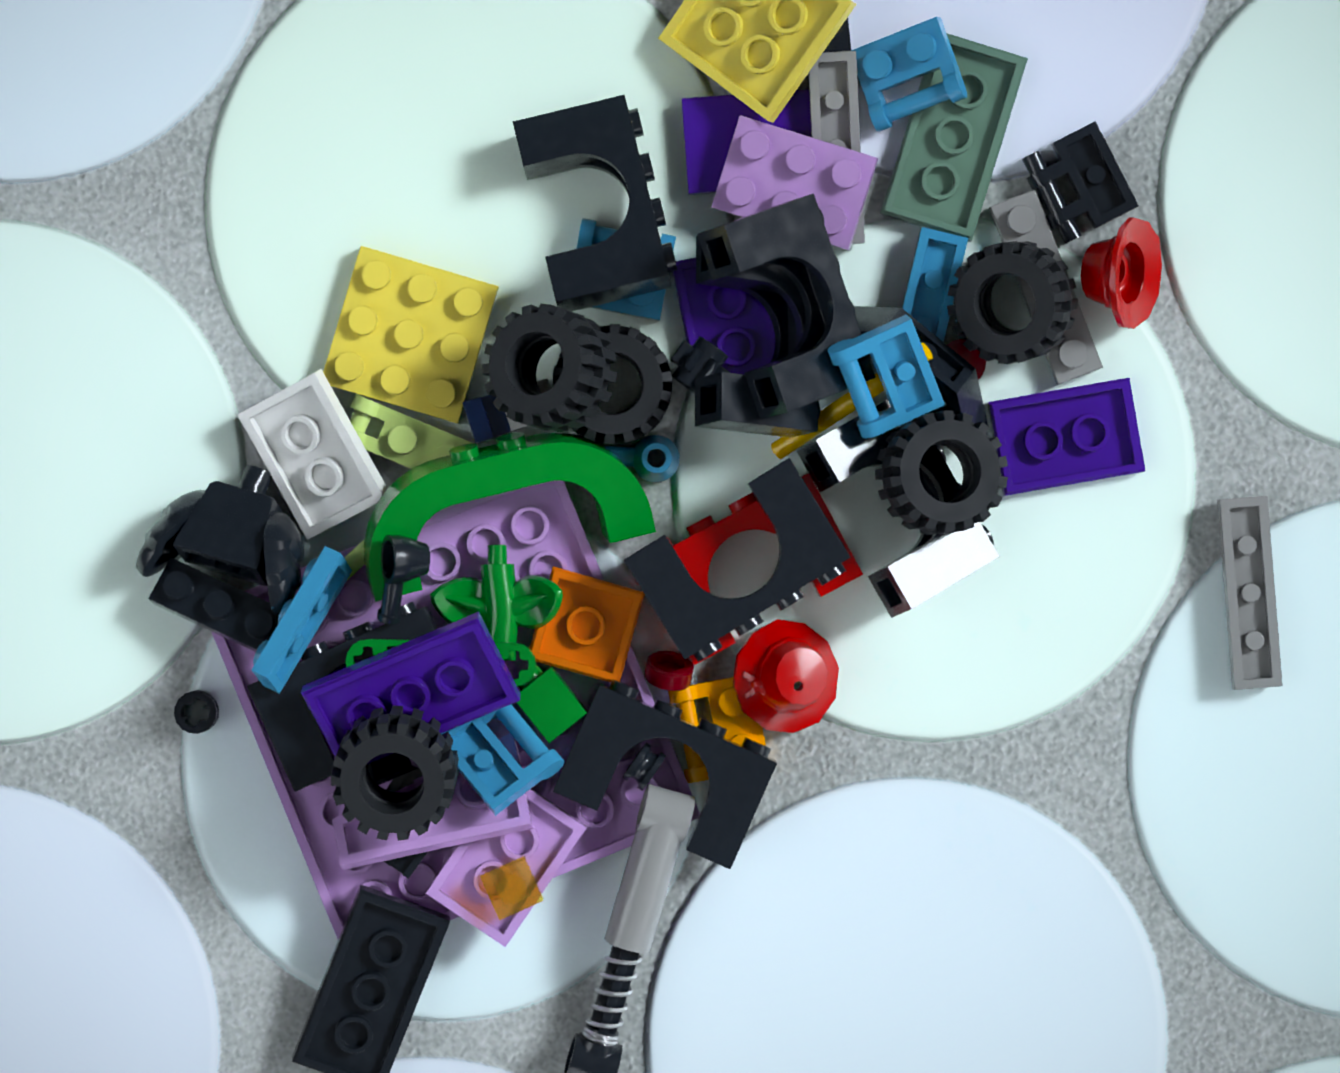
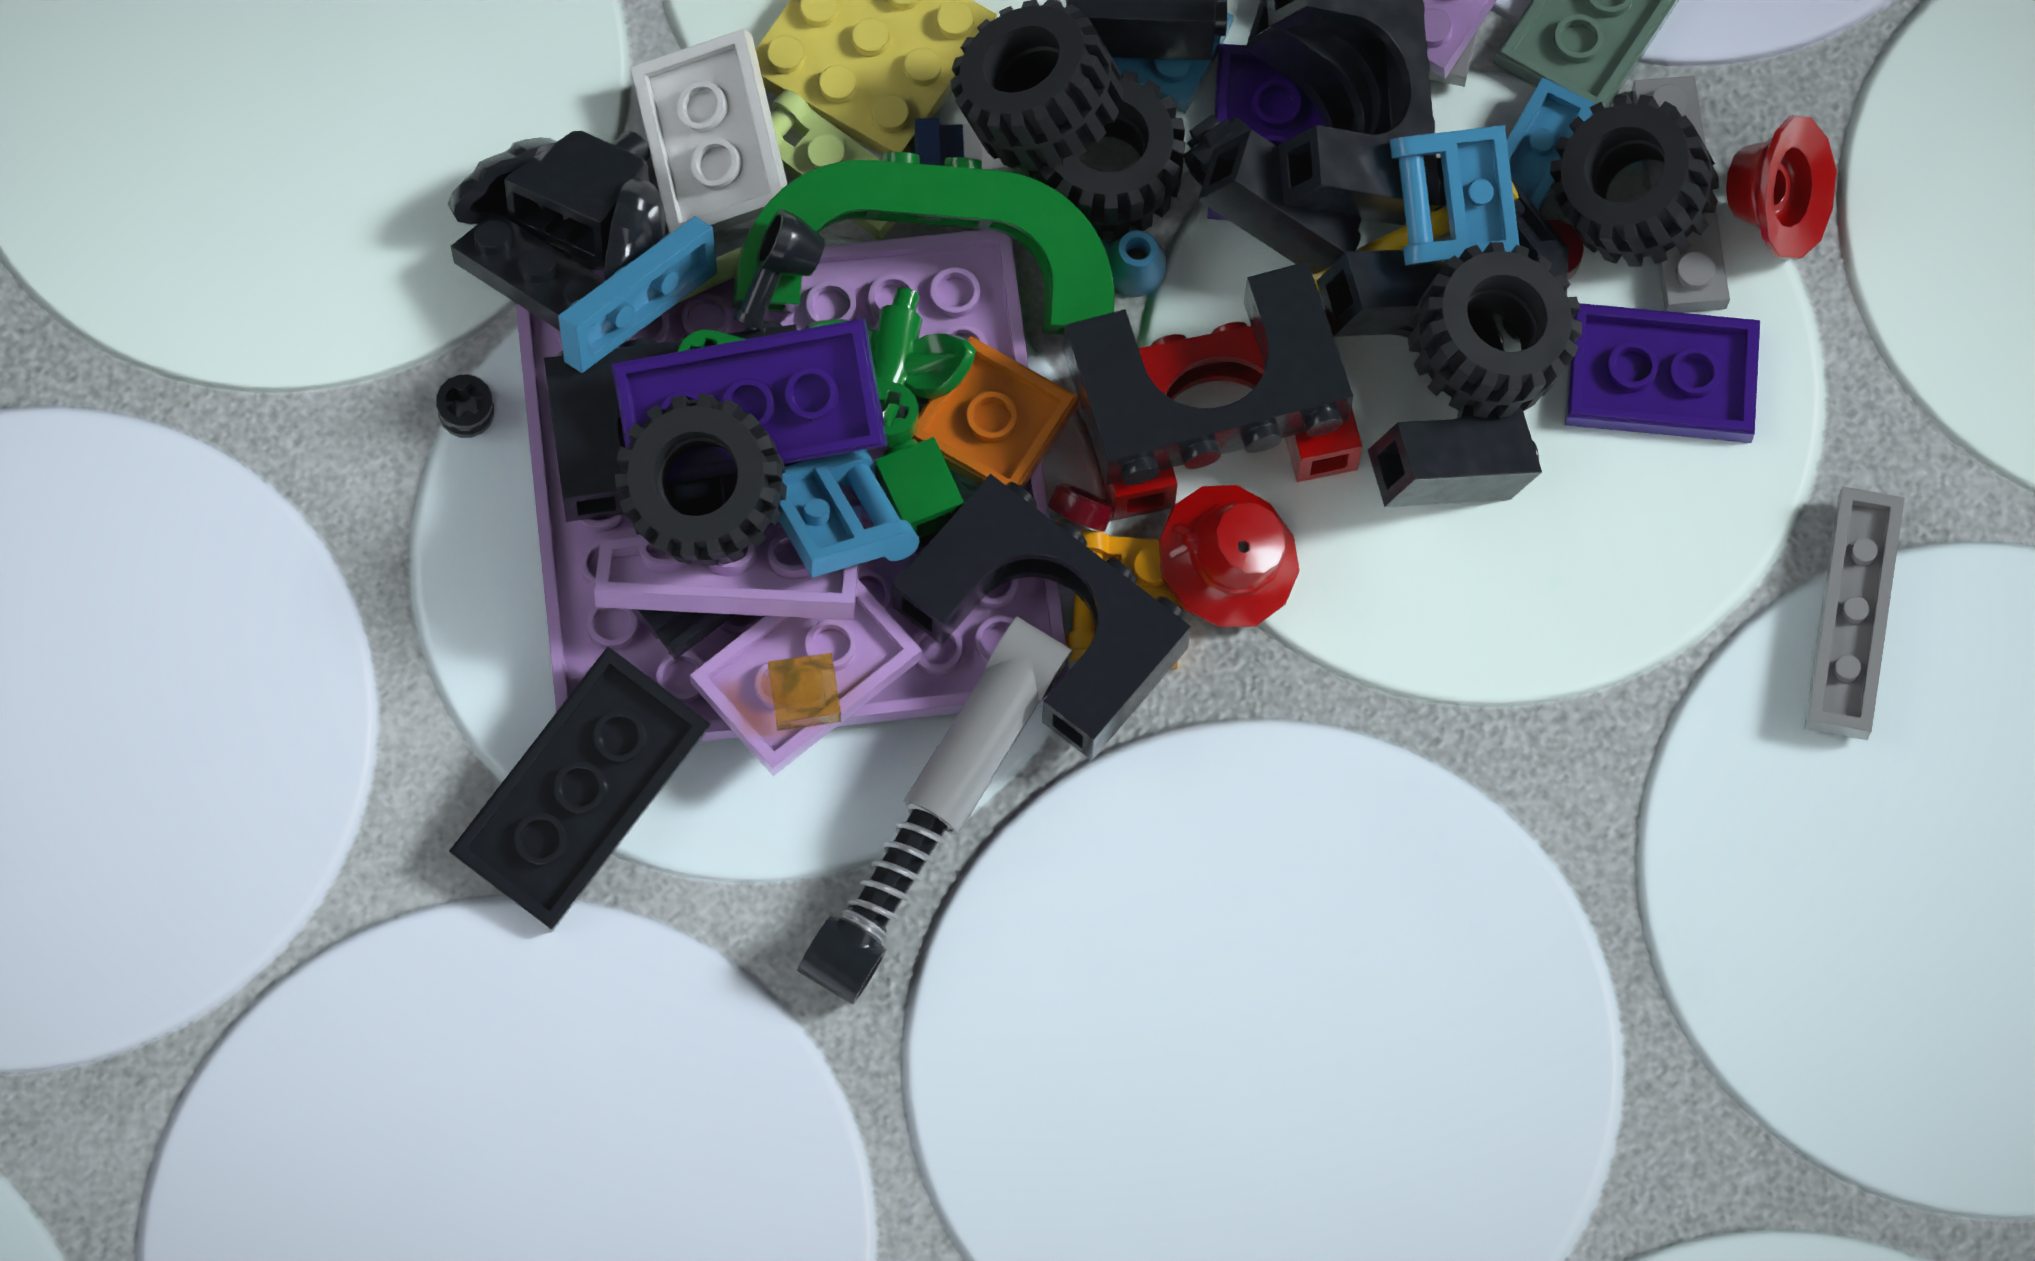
camera: 10 degrees right, 20 degrees down
black bush [623,742,666,791] -> none
black plate [1022,121,1139,244] -> none

